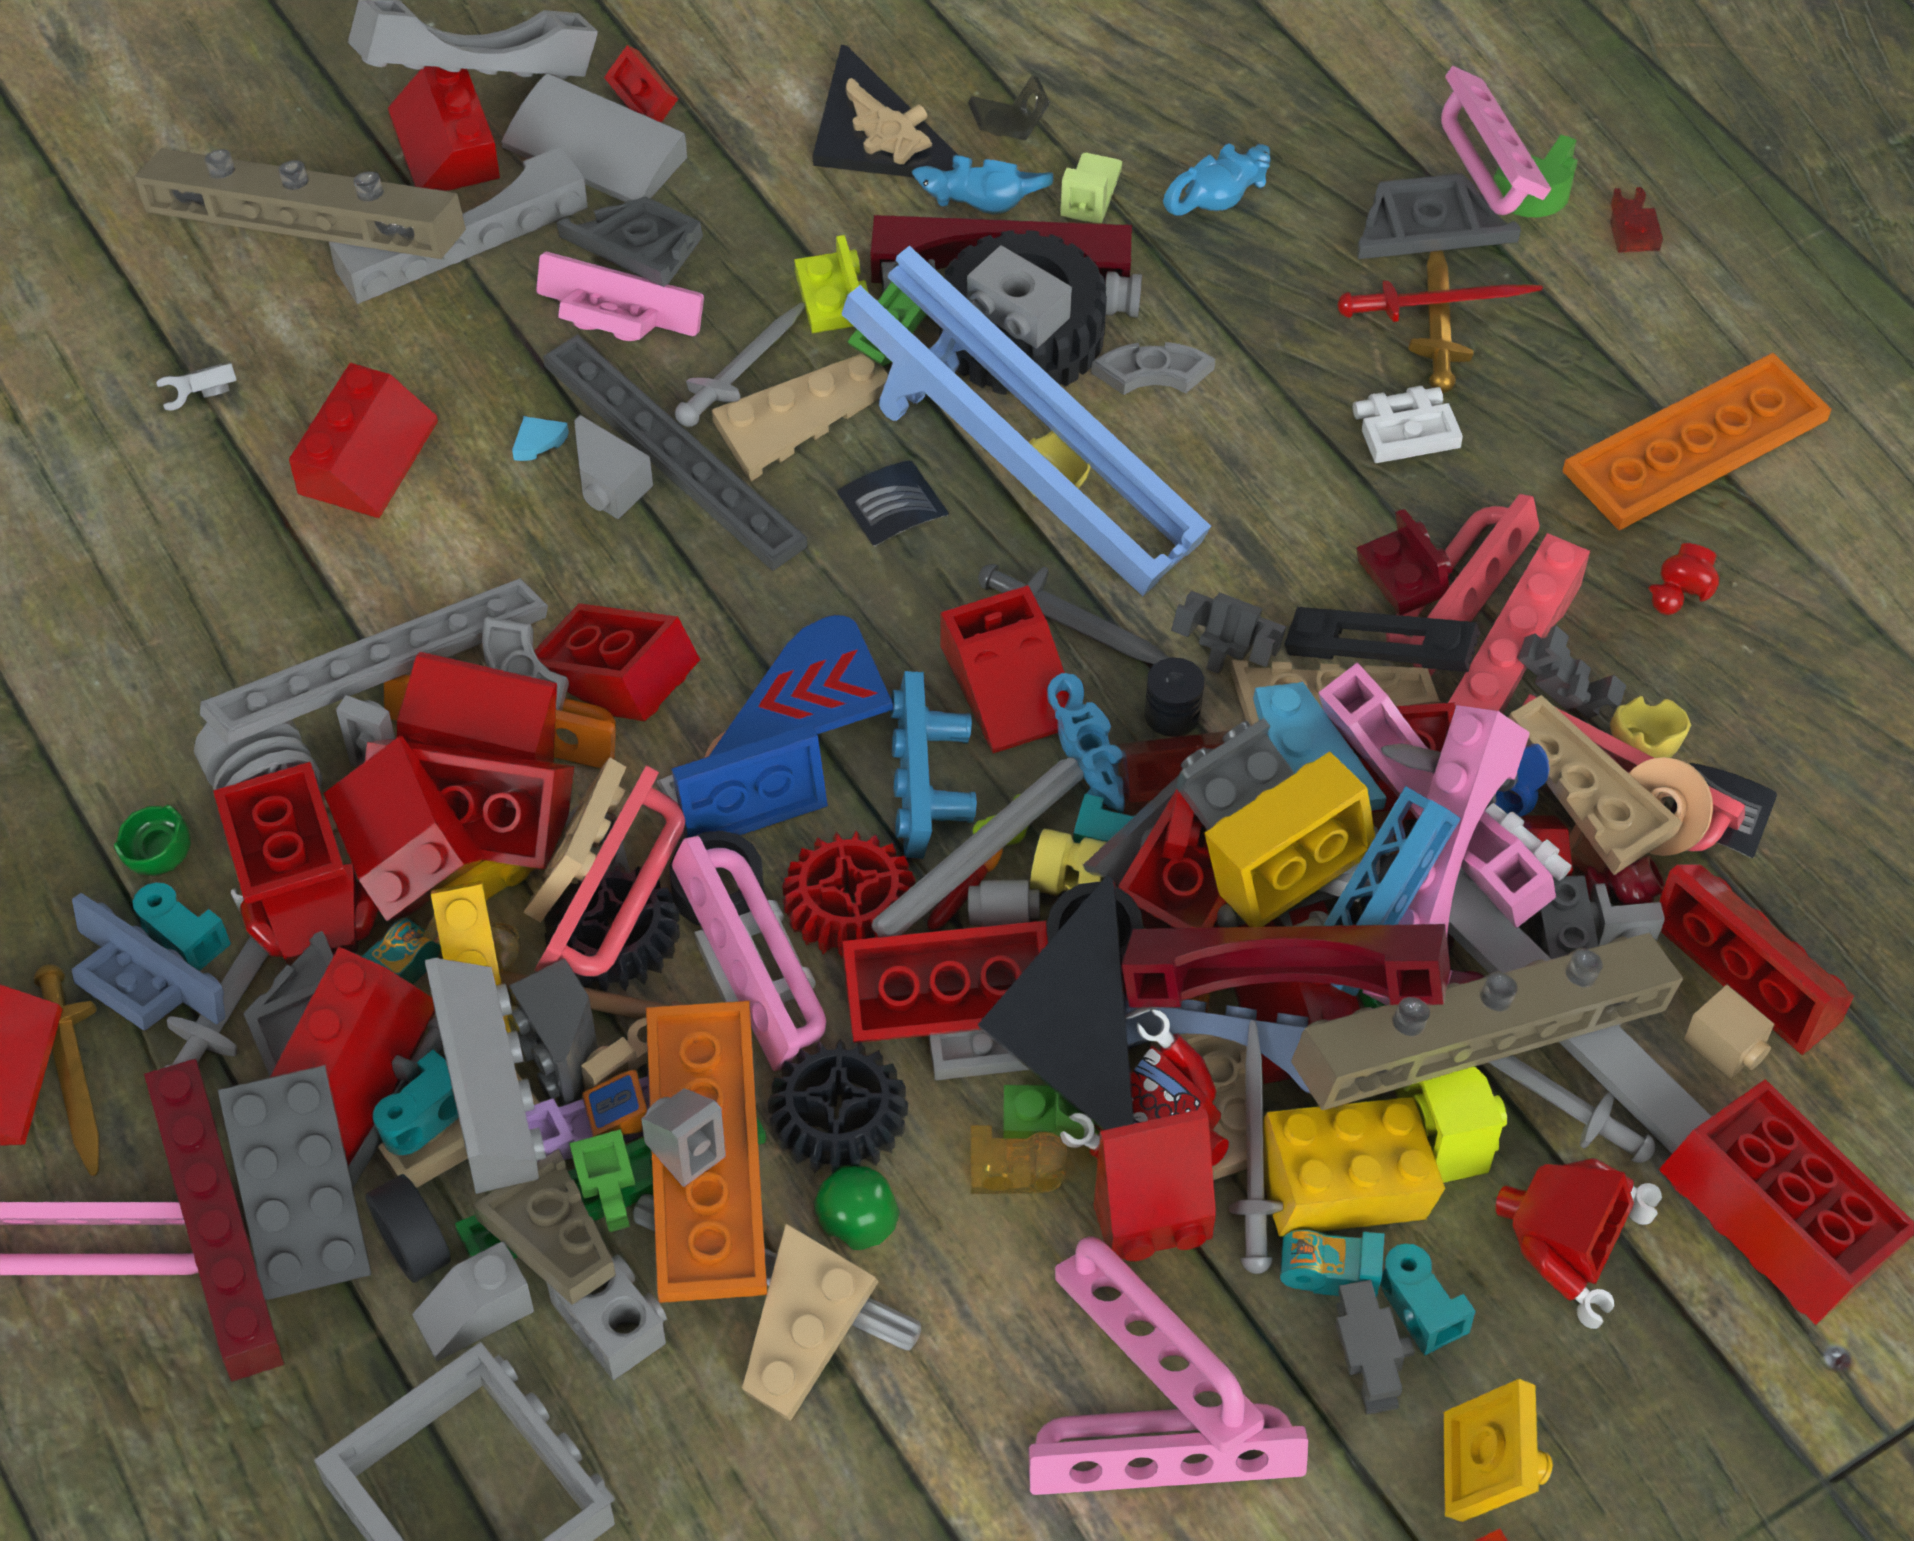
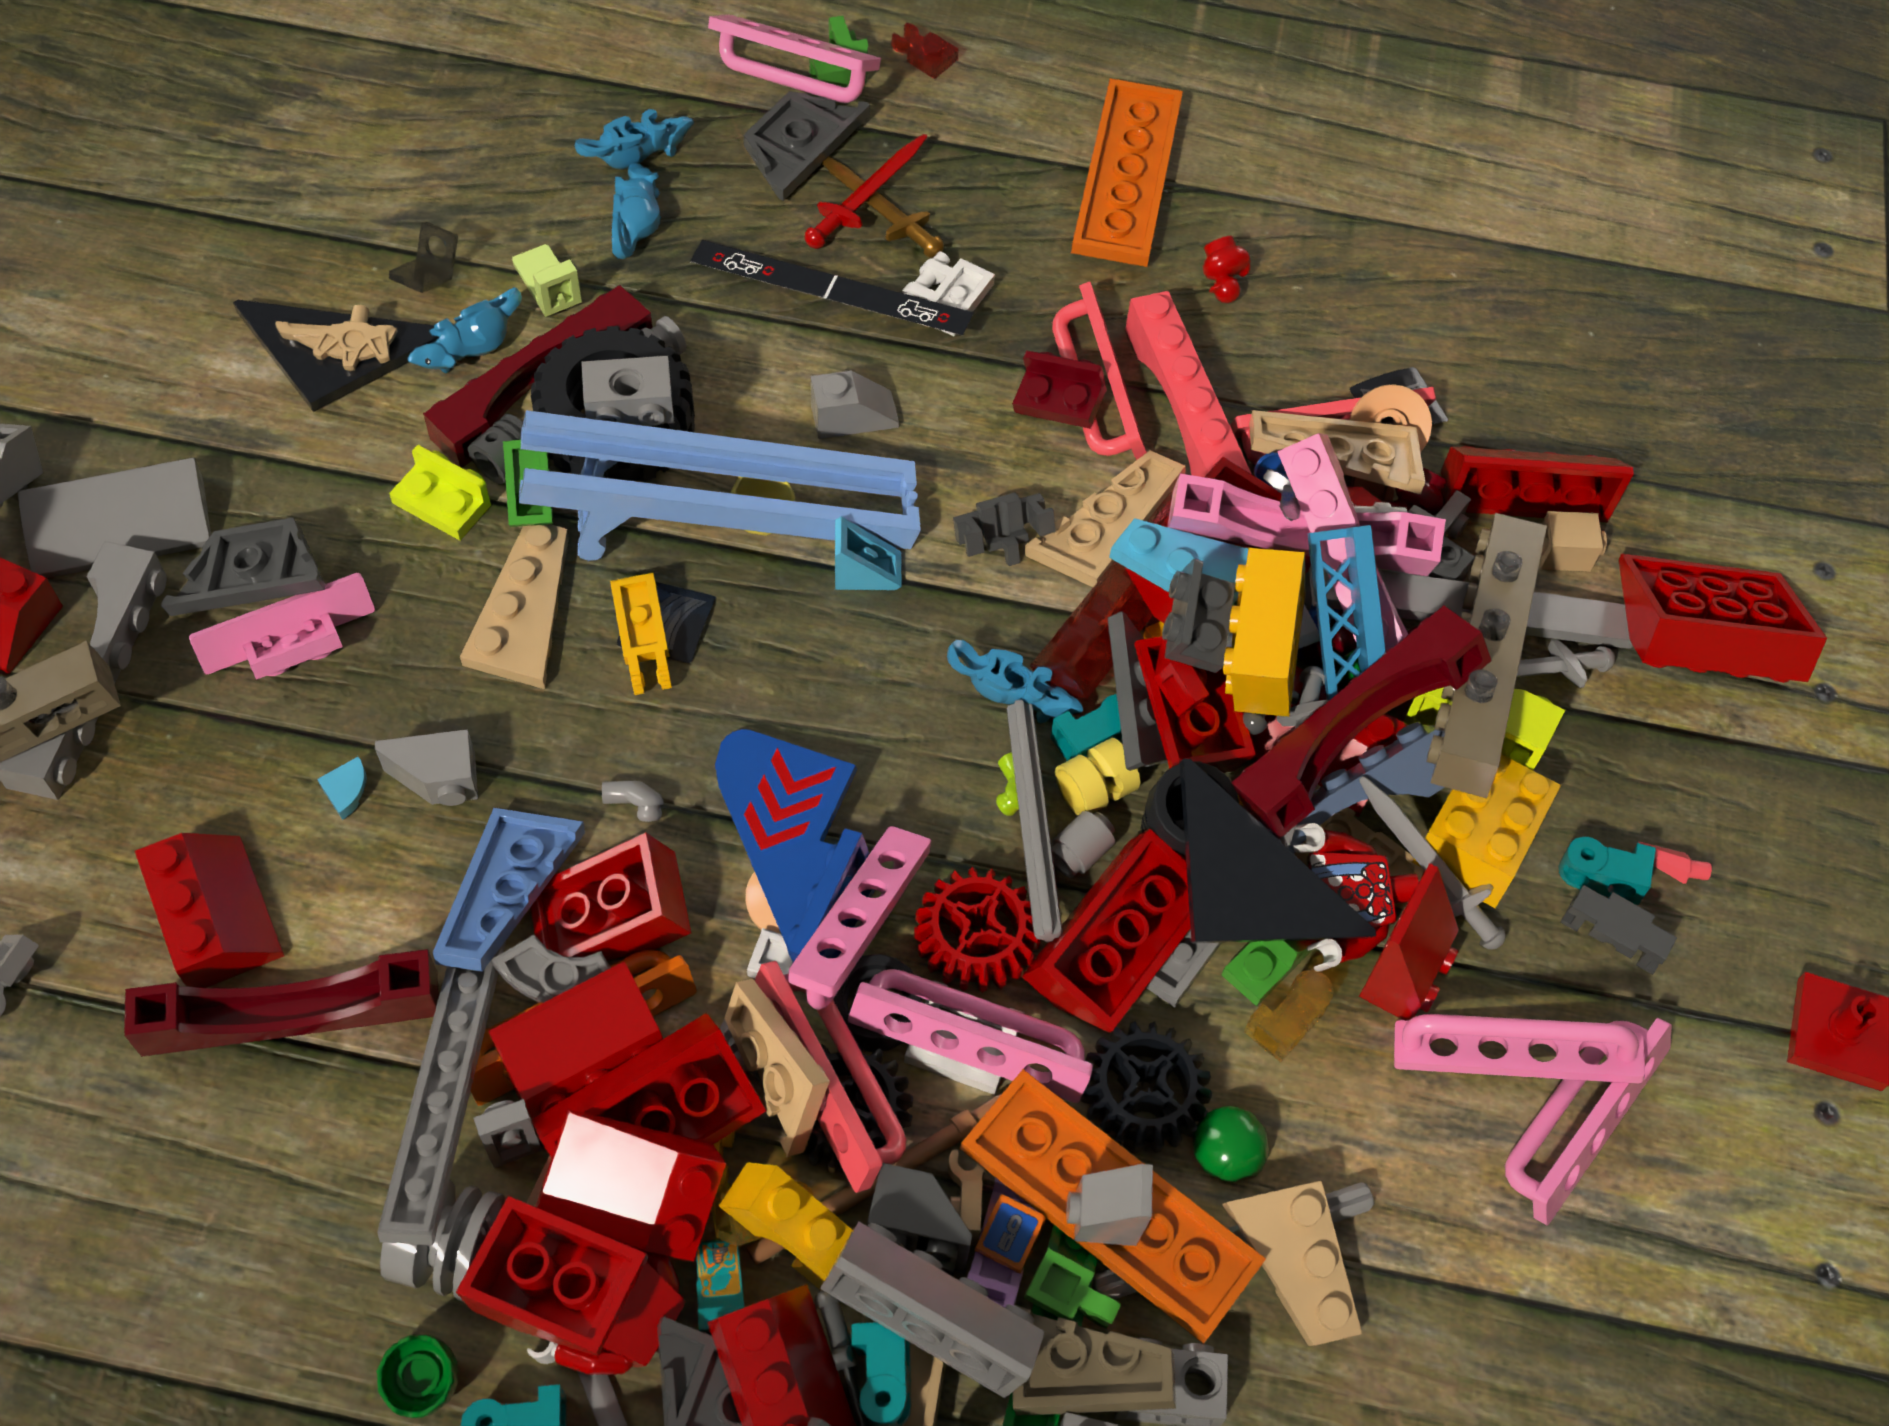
camera: 50 degrees left, 5 degrees up
dark grey tile [543,334,808,571] -> none
red plate [604,45,679,122] -> none
light grey sword [675,303,805,427] -> none
dark azure plate [890,671,977,859] -> none
red slope [940,585,1069,754] -> none
dark grey sword [978,564,1169,665] -> none
light grey tile [1091,342,1215,395] -> none
black piece [1144,657,1204,737] -> none
teal leg [1280,1230,1385,1298] -> none
black container [1284,607,1480,672] -> none
yellow tile [1444,1379,1553,1522] -> none
red torso [1495,1158,1662,1329] -> none
dark grey piece [1518,625,1626,719] -> none
light yellow hair [1610,696,1691,758] -> none
none -> dark red arch [124,949,439,1057]
none -> medium blue wing [433,808,585,972]
none -> dark azure animal [574,109,694,170]
none -> light grey arm [602,781,664,822]
none -> yellow hinge [610,573,672,695]
none -> black sticker [690,240,974,336]
none -> bright pink piece [788,826,931,1010]
none -> light grey slope [811,370,899,439]
none -> medium azure slope [835,516,902,590]
none -> coral bar [1638,841,1712,884]

